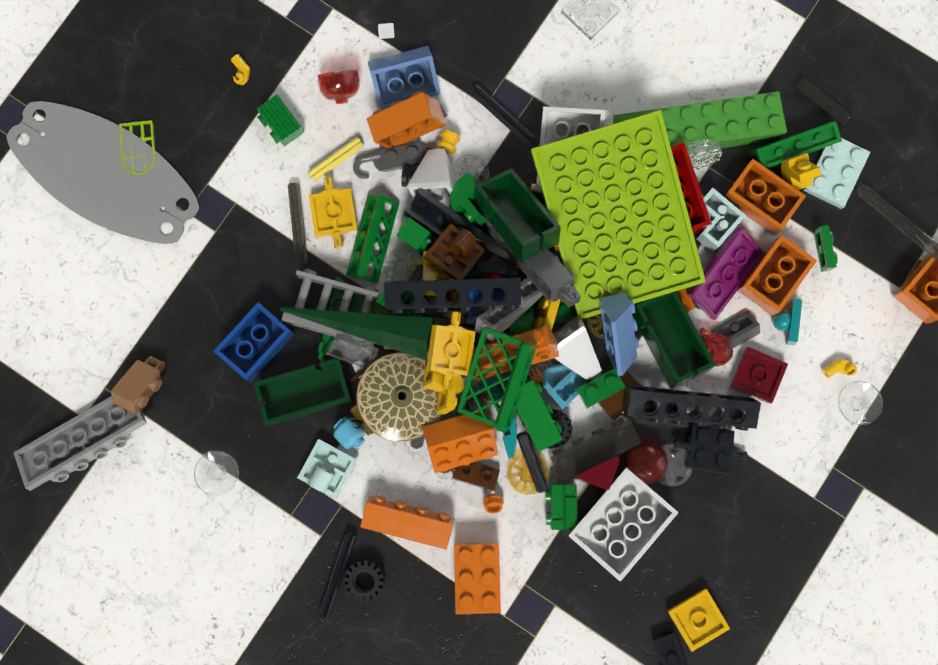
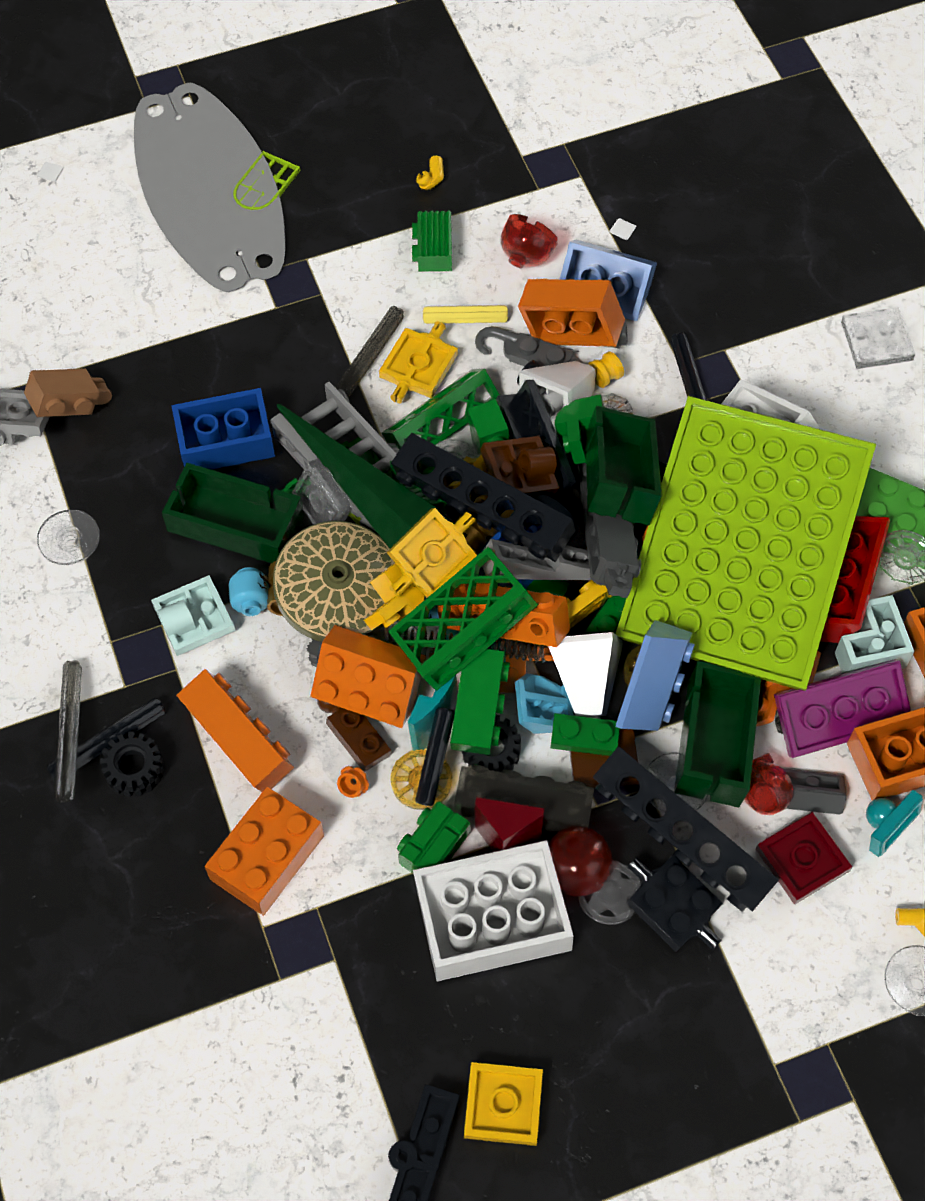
camera: 35 degrees right, 20 degrees down
none -> clear smoke axle [54,660,82,803]

